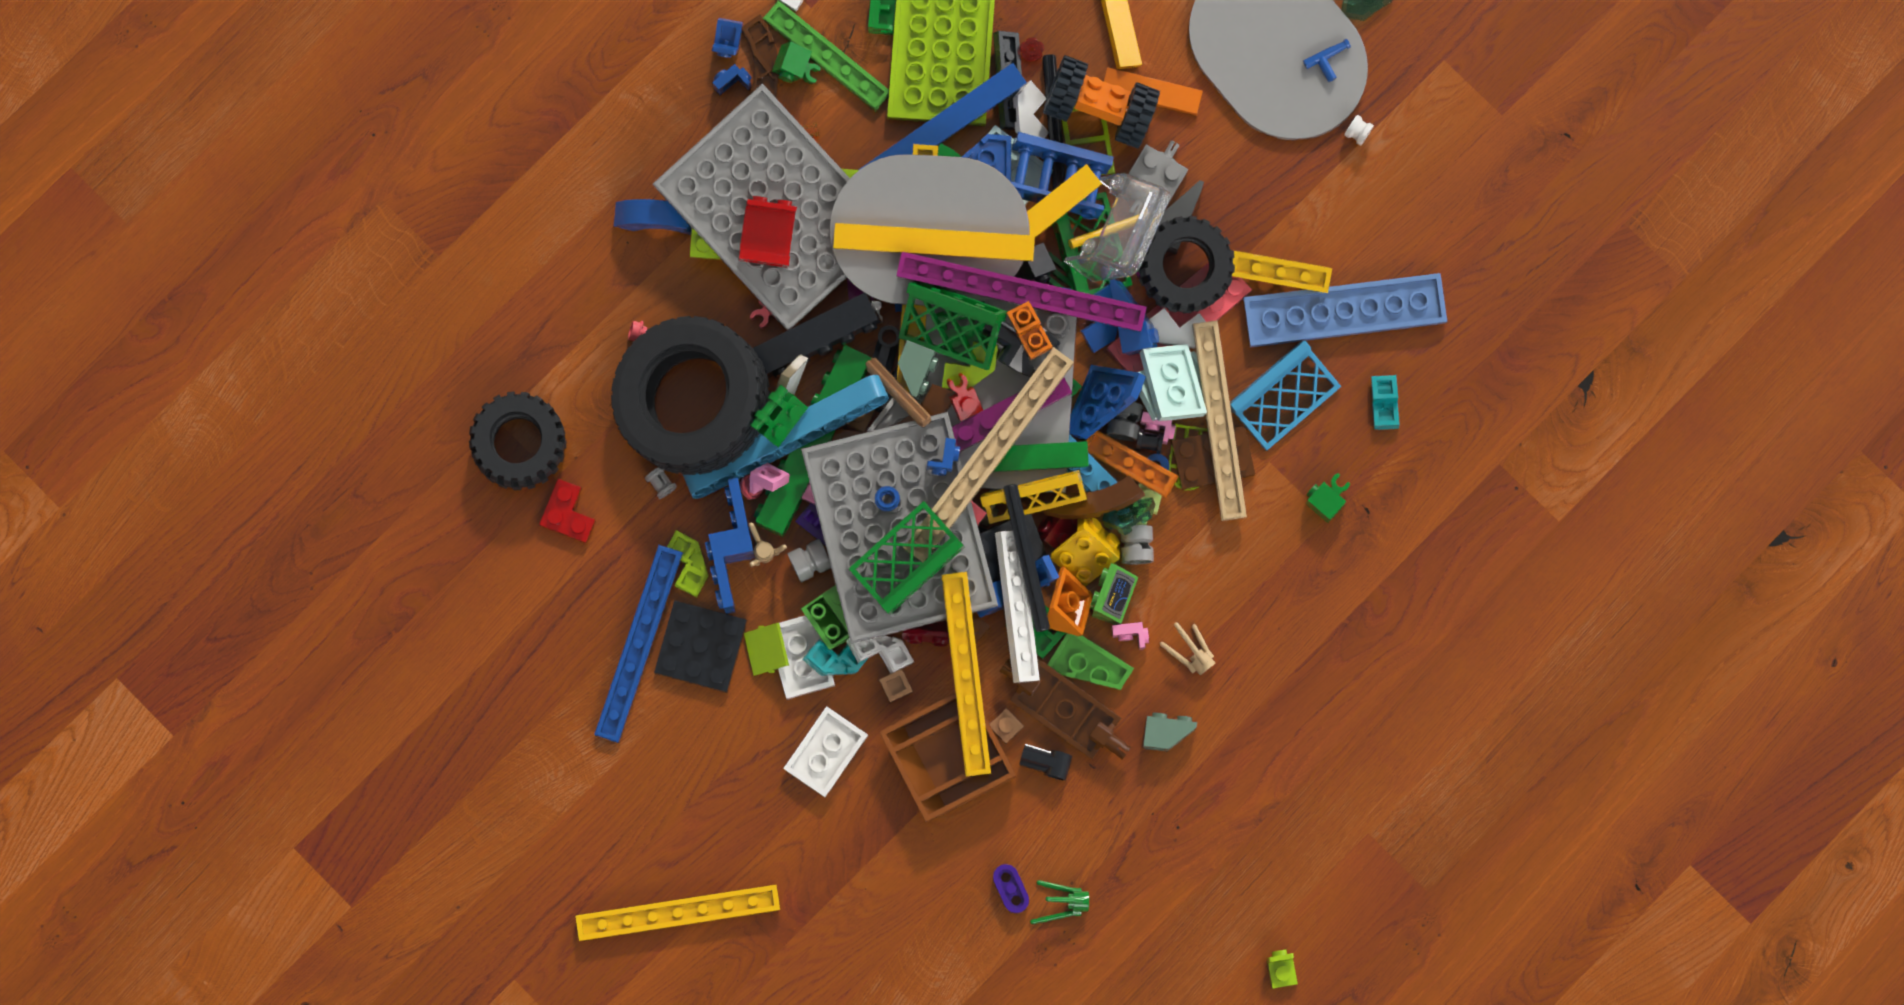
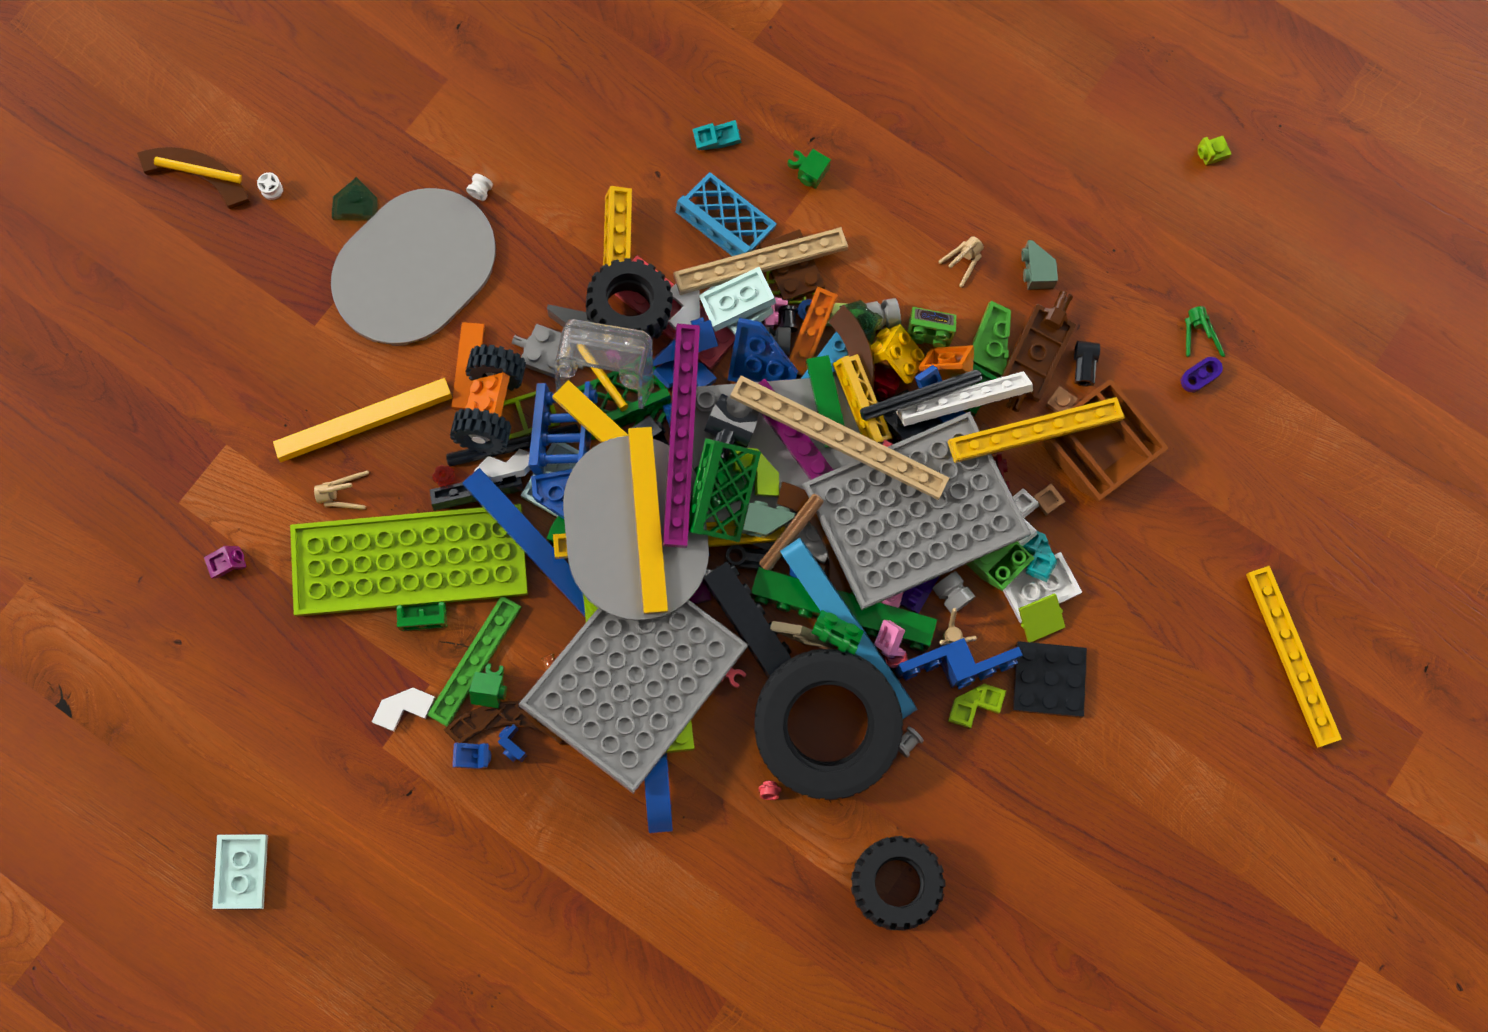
camera: 105 degrees left, 5 degrees down
red plate [539,479,595,543] -> none
blue tile [594,545,683,743] -> none
red panel [738,196,797,268] -> none
white plate [783,706,868,797] -> none
green fence [849,501,965,615] -> none
blue plate [875,486,900,512] -> none
blue bracket [927,438,960,476] -> none
plate [947,373,983,421] -> none
orange slope [1007,301,1053,360] -> none
bright pink bracket [1111,622,1149,650] -> none
medium blue plate [1243,273,1447,348] -> none
blue piece [1303,39,1351,82] -> none

